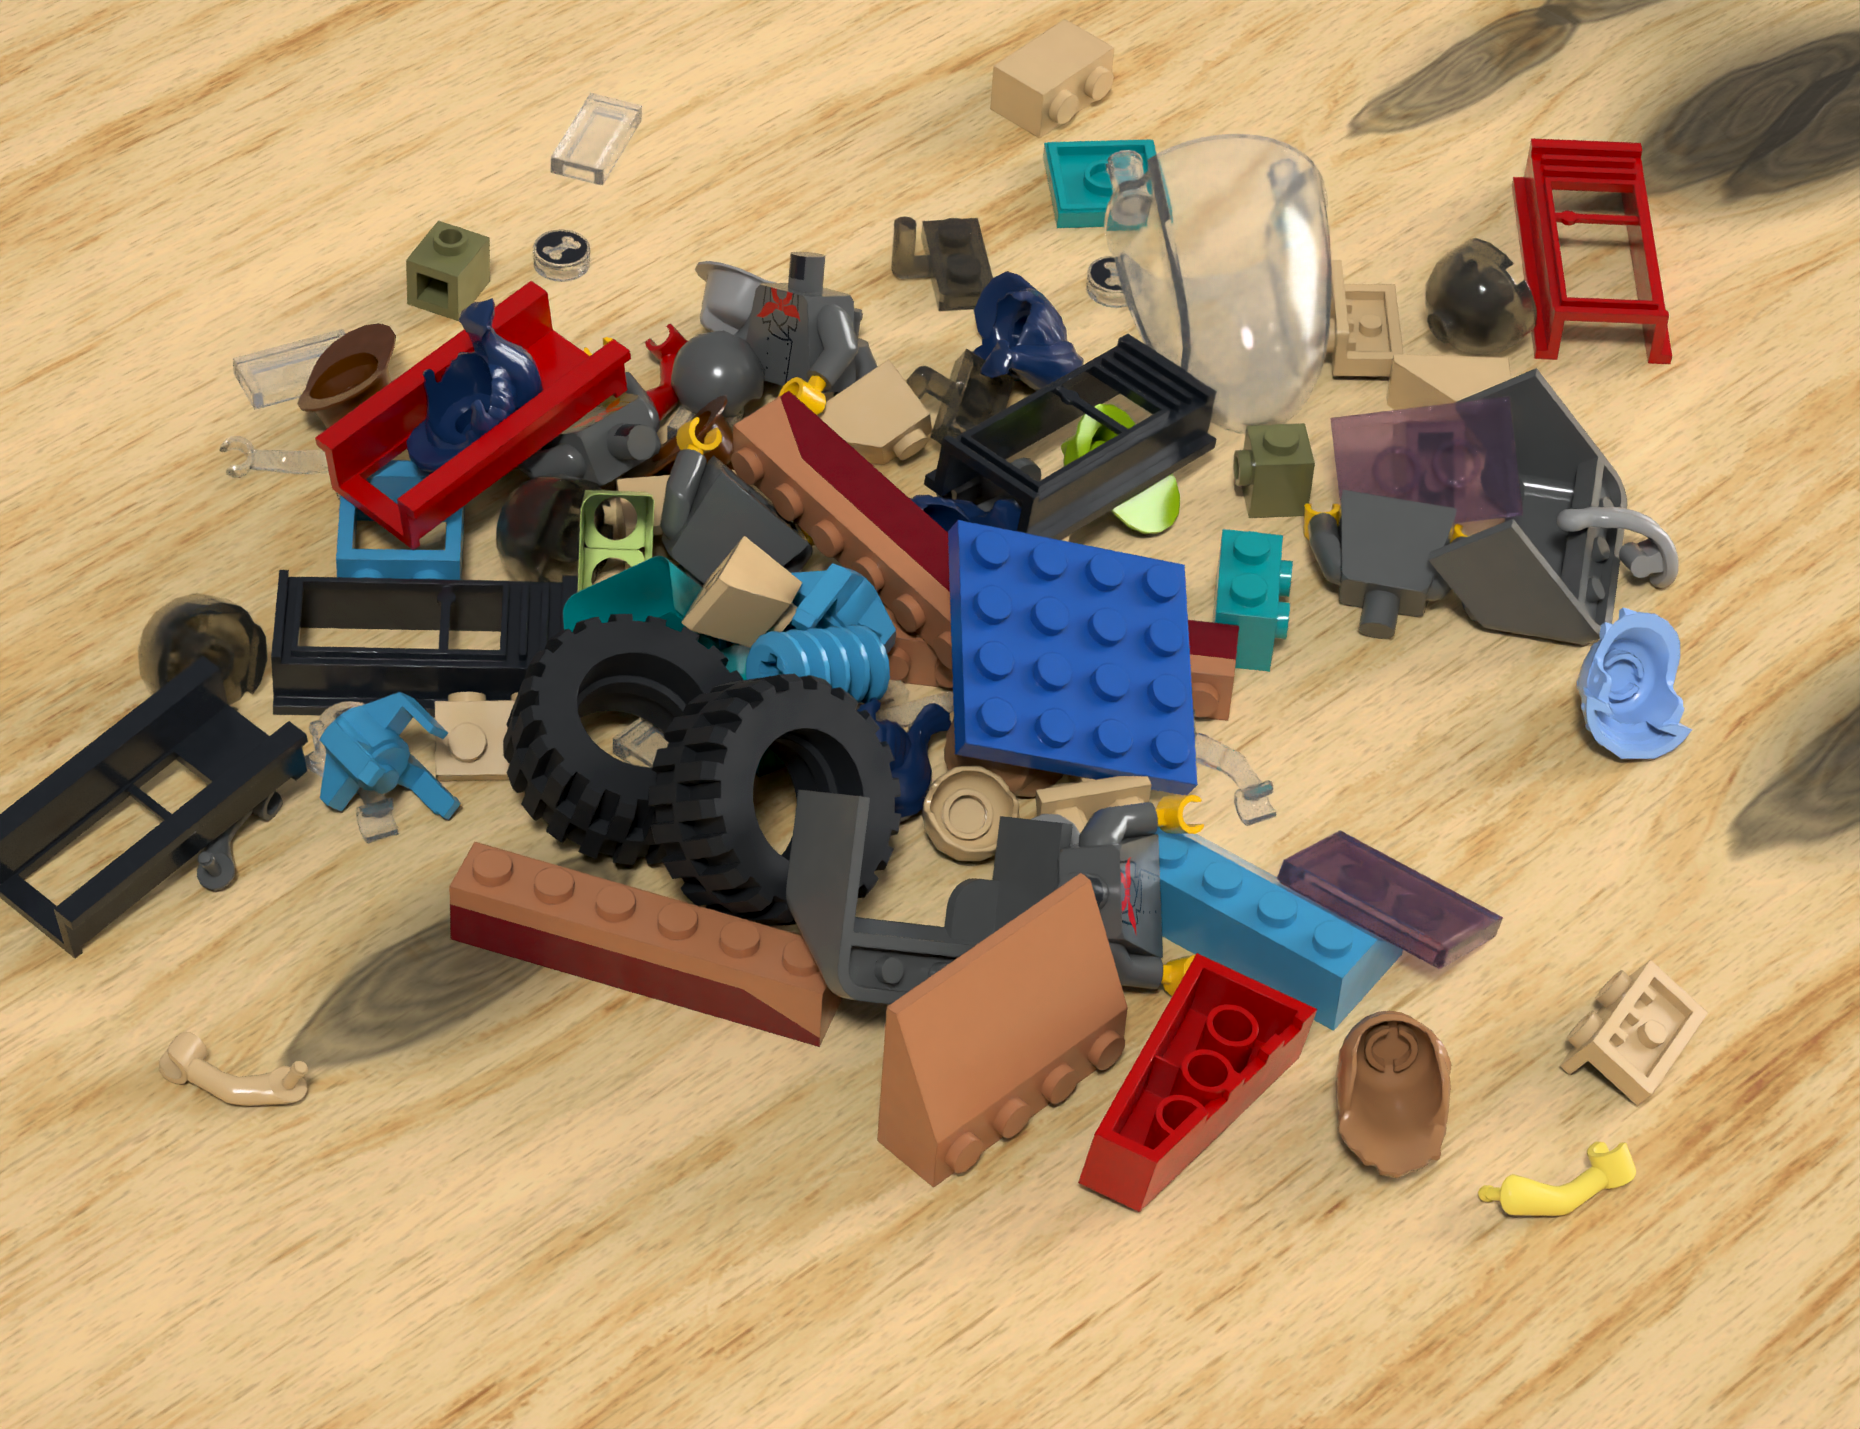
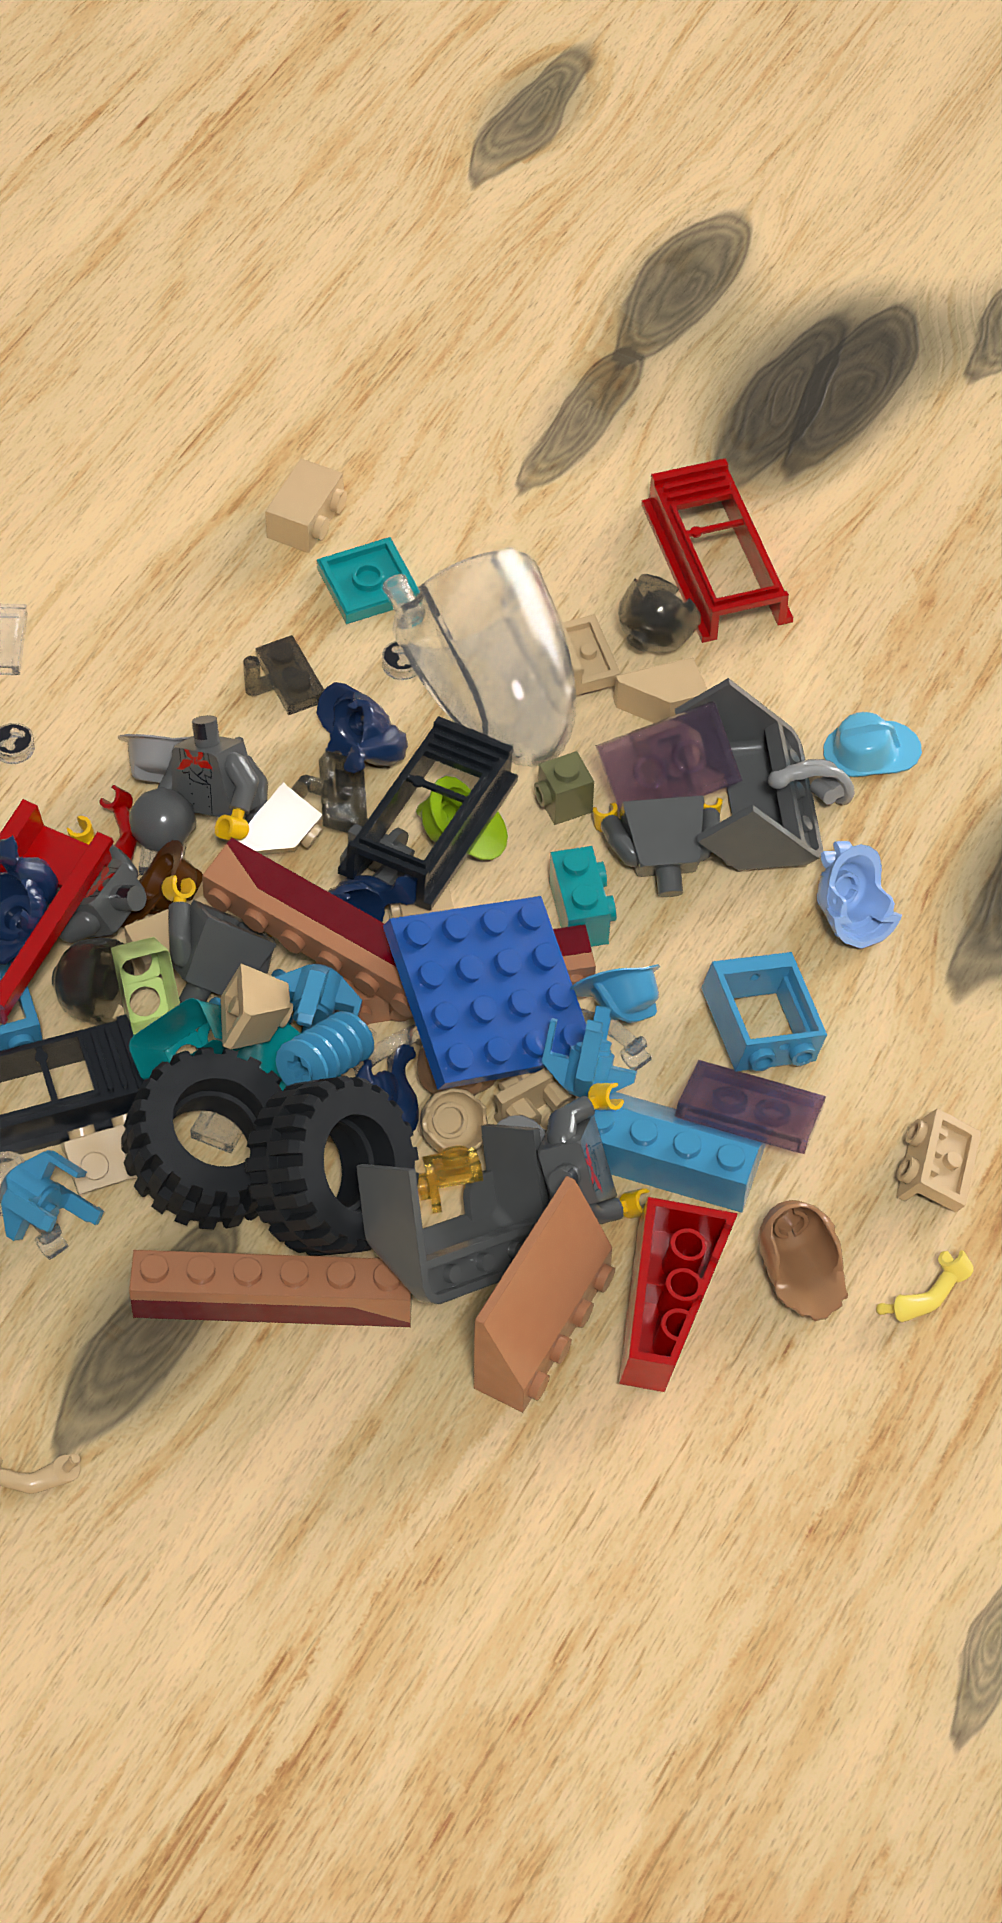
camera: 15 degrees left, 10 degrees up
none -> clear yellow bracket [418,1146,484,1214]
none -> dark azure piece [542,1005,637,1097]
none -> dark azure piece [570,964,660,1023]
none -> dark azure window [701,952,827,1072]
none -> medium azure piece [824,712,922,777]

